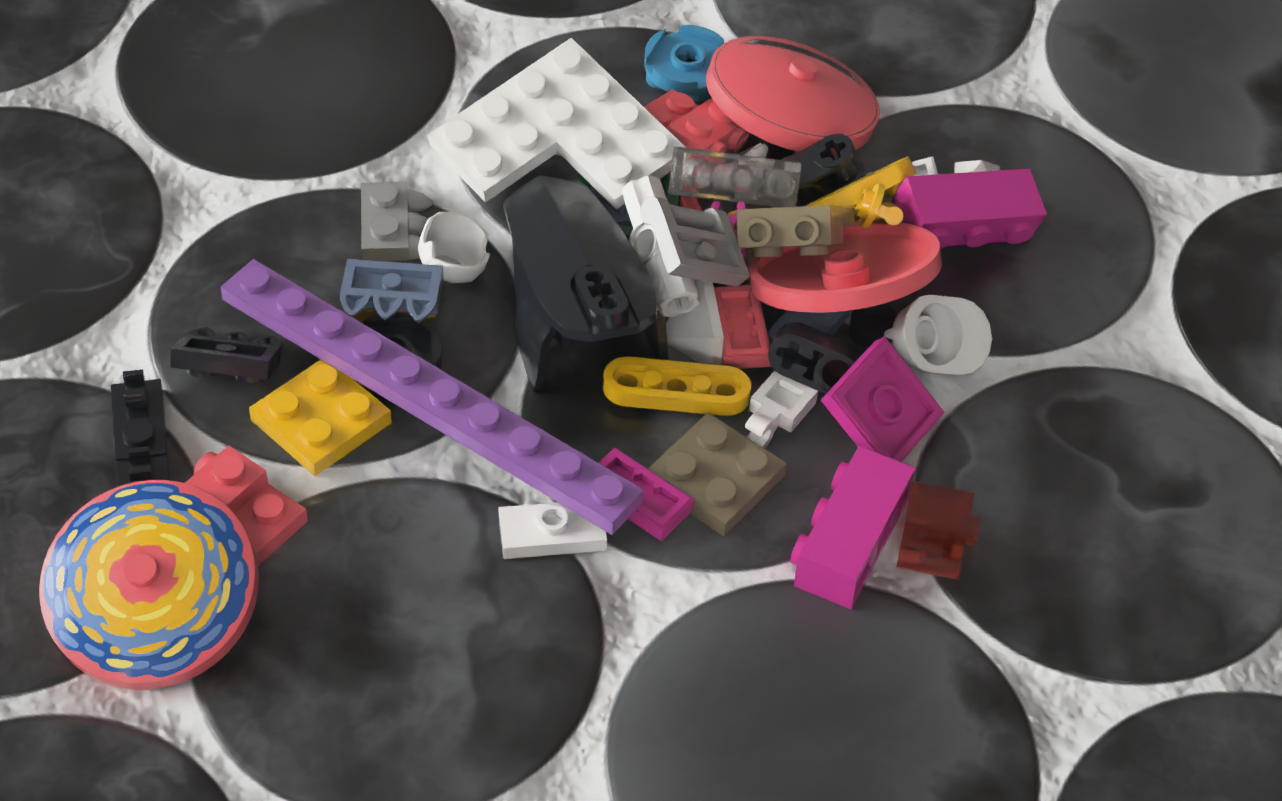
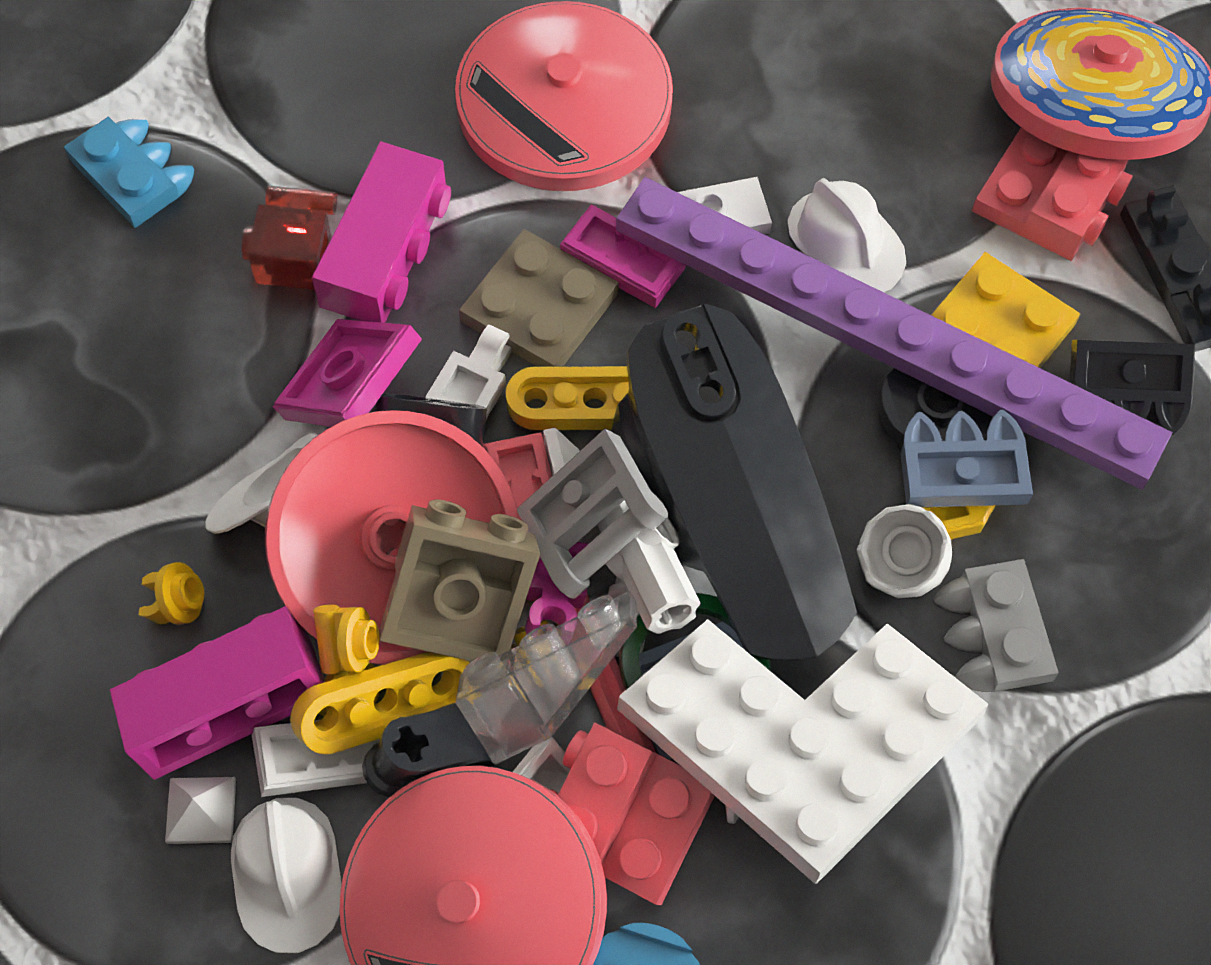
camera: 175 degrees right, 15 degrees up
none -> dark azure plate [64,116,194,228]
none -> yellow plate [138,562,205,625]
none -> white piece [231,798,342,953]
none -> coral dish [455,1,673,191]
none -> white piece [788,178,906,293]

